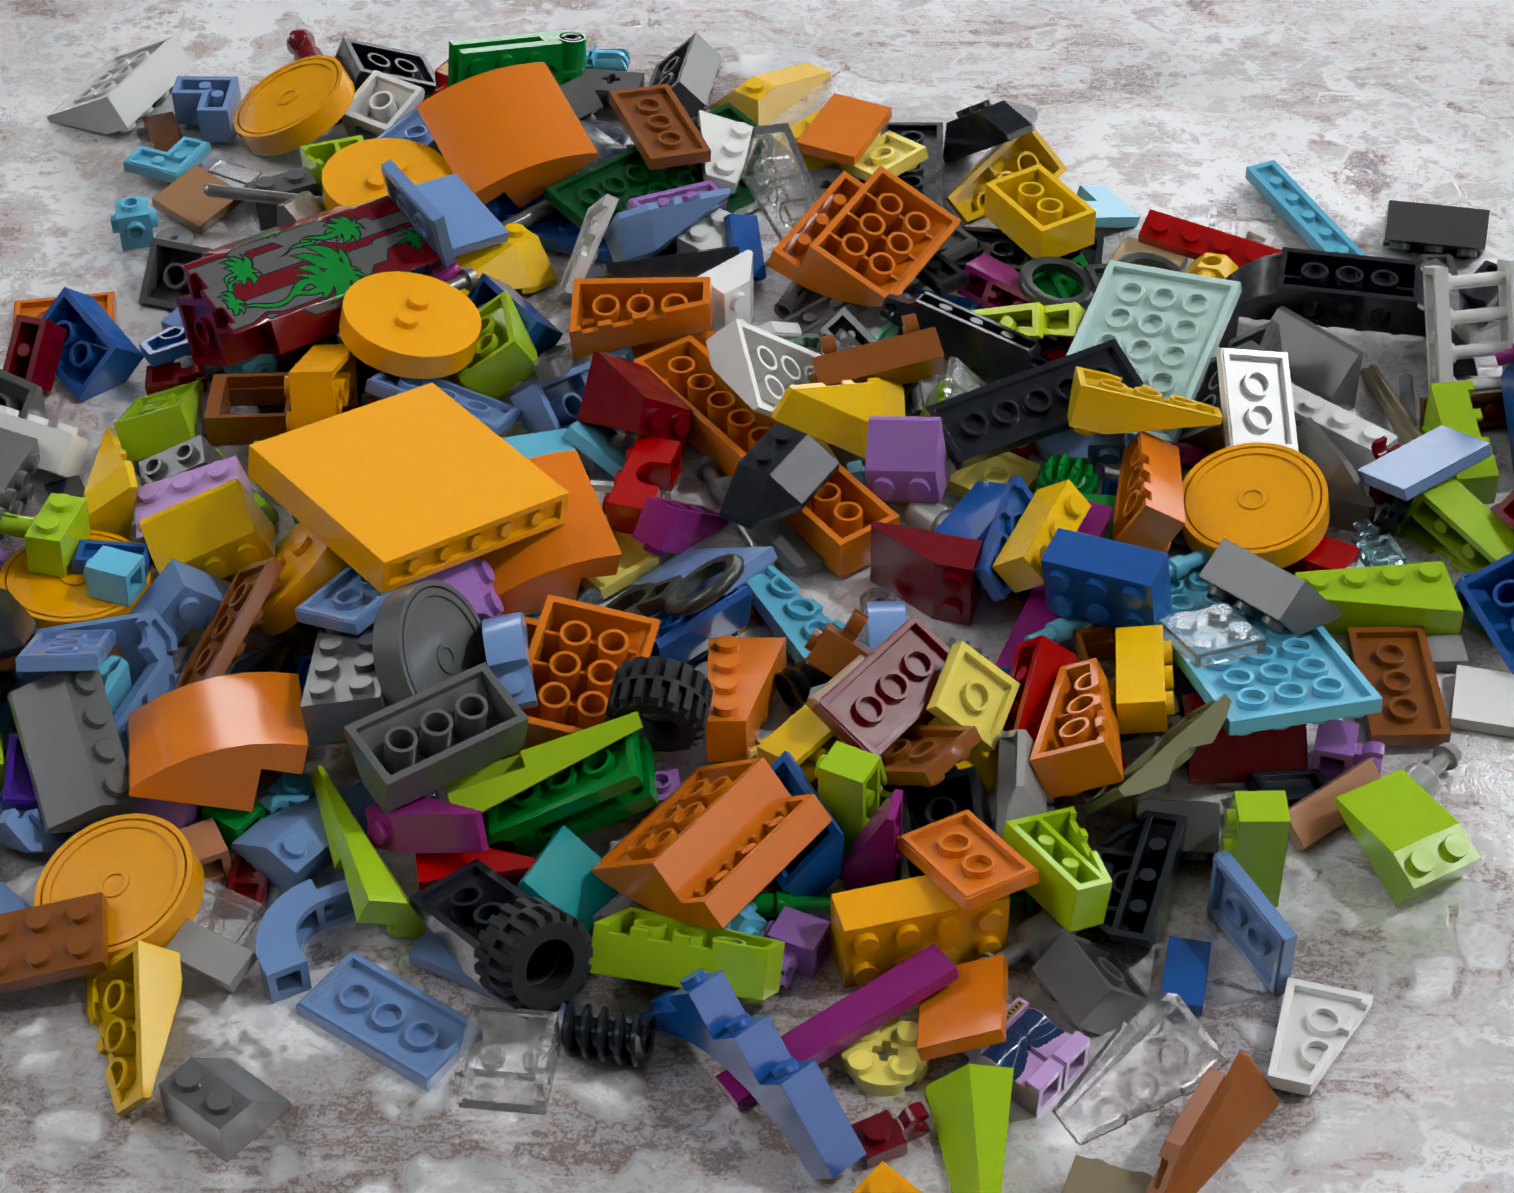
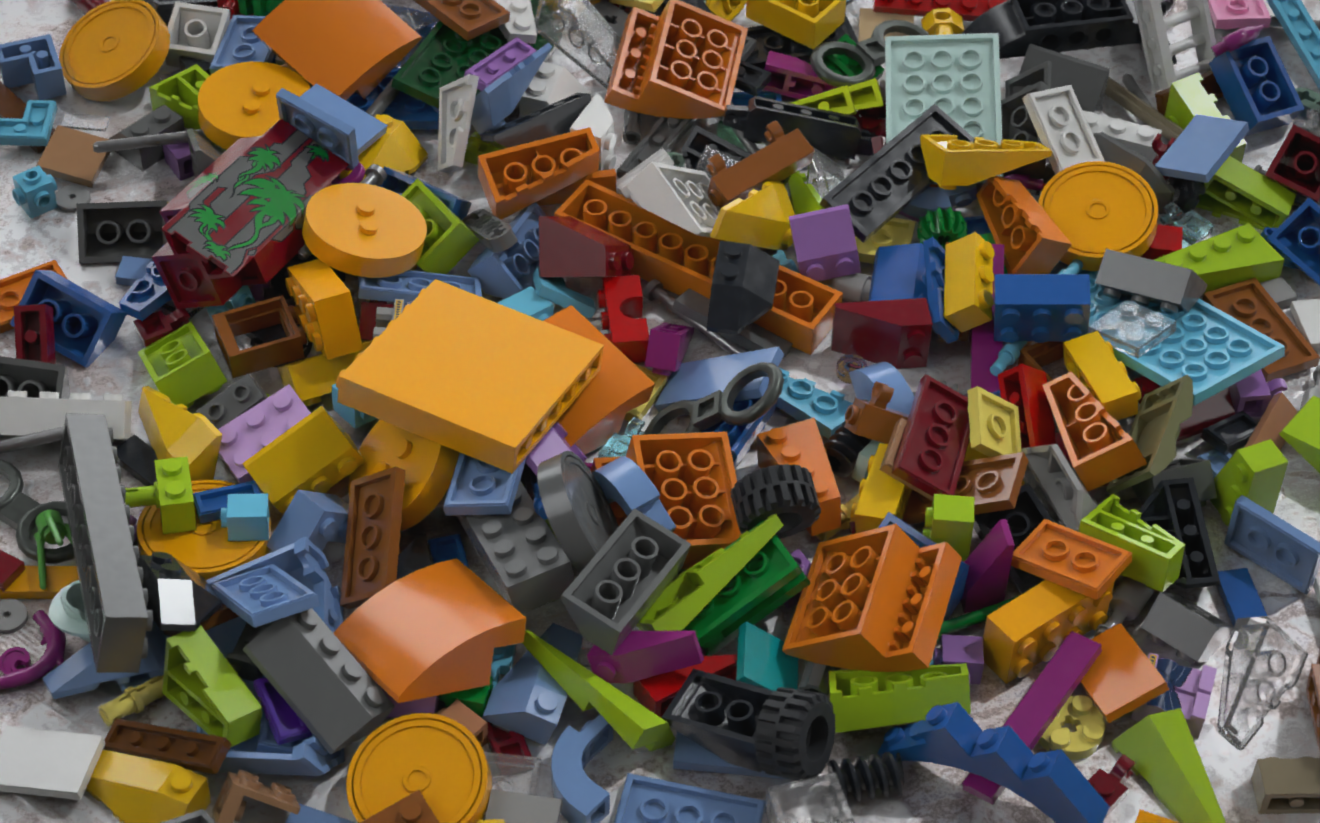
camera: 25 degrees left, 5 degrees up
blue tile [723,214,767,281] -> none

